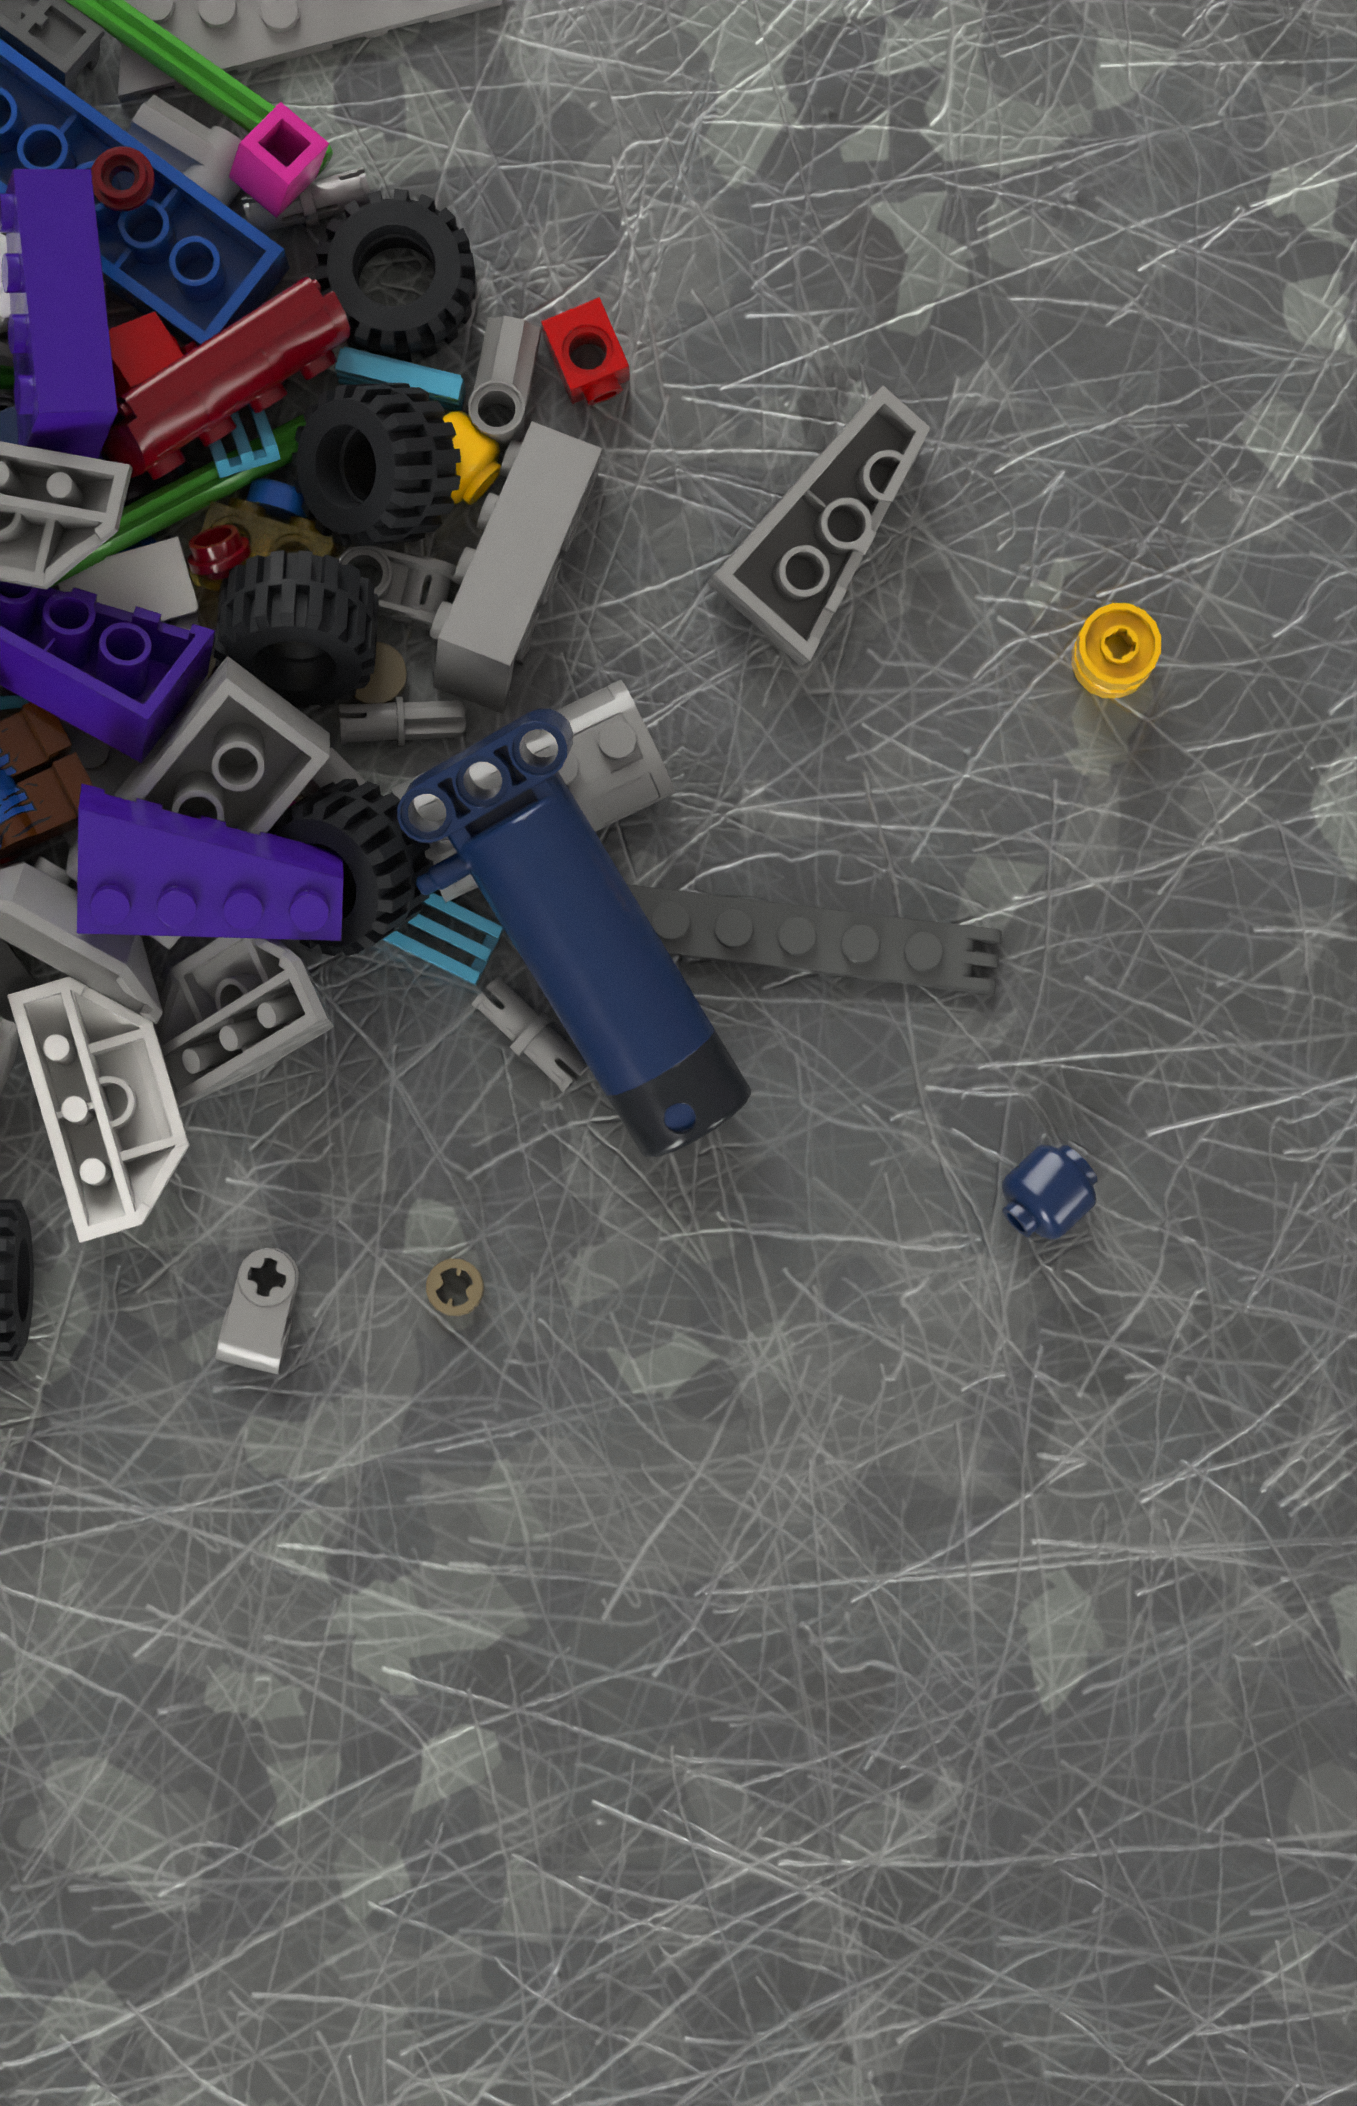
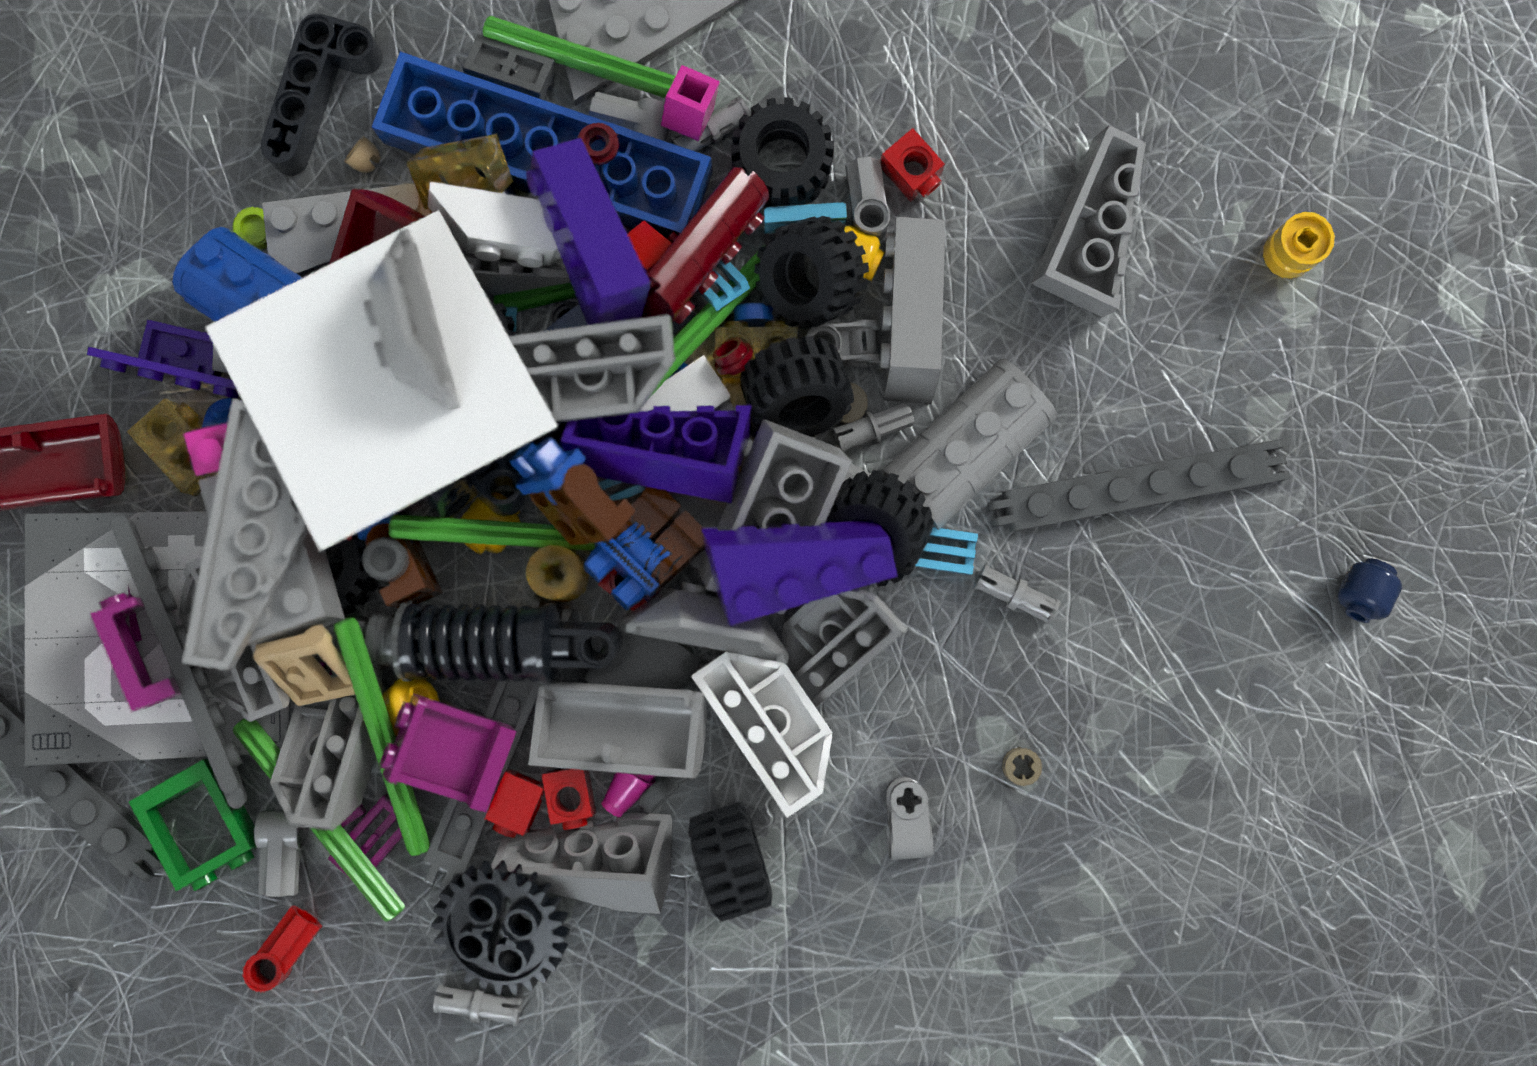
camera: 15 degrees left, 0 degrees up
dark blue piece [397,708,751,1158] -> none

